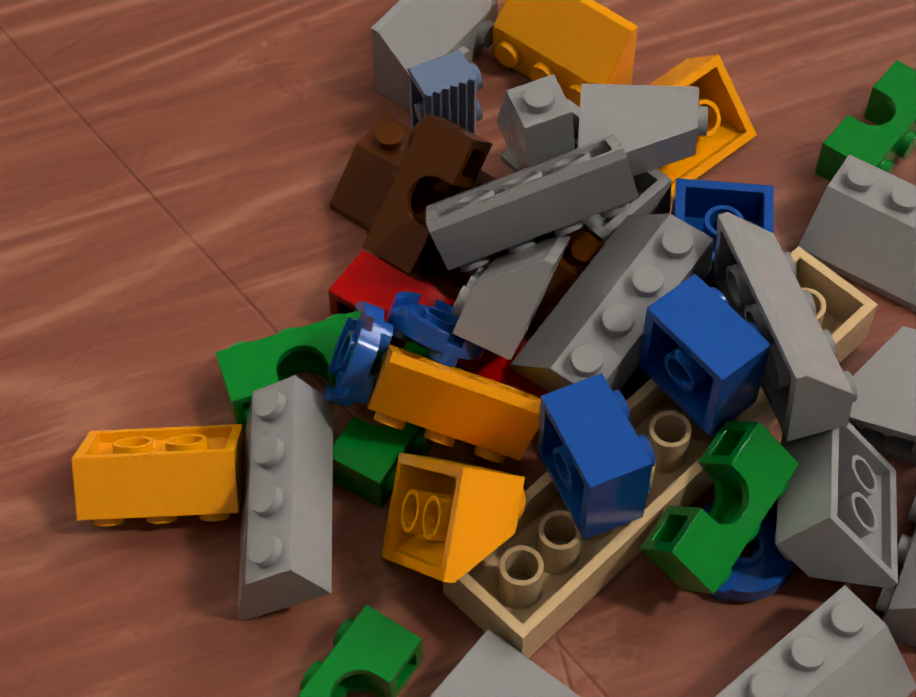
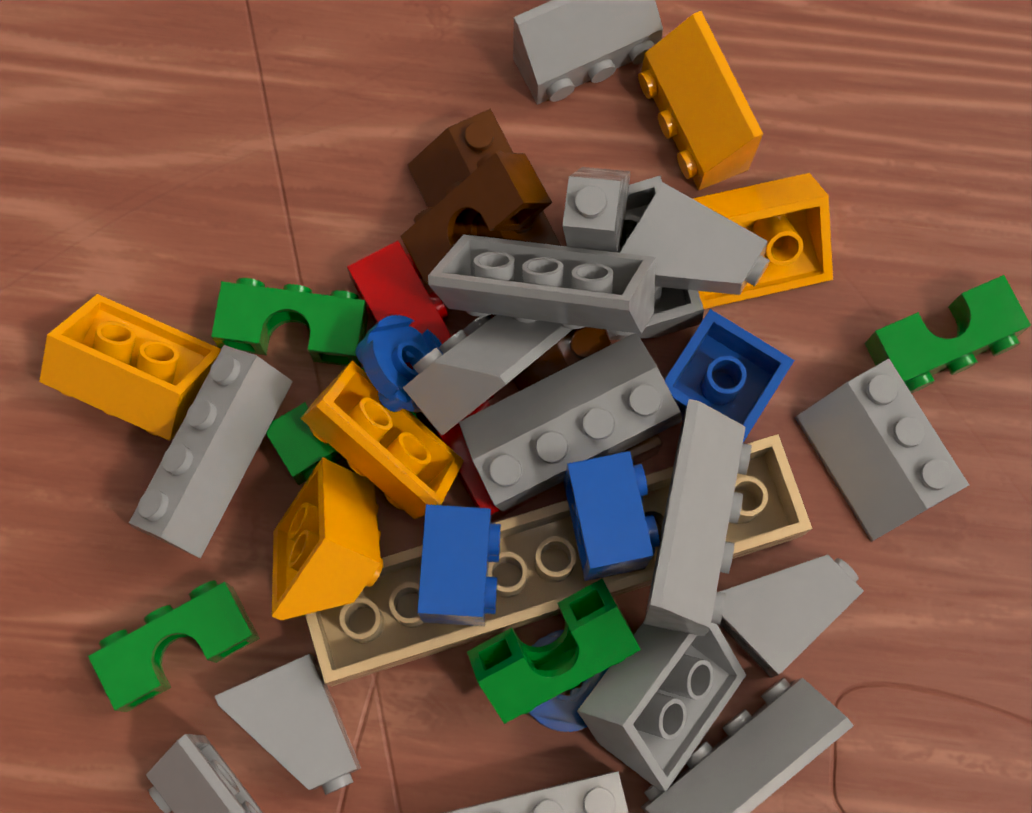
camera: 25 degrees right, 20 degrees up
blue plate [324,300,394,407] -> none
sand blue brick [407,50,483,134] -> none

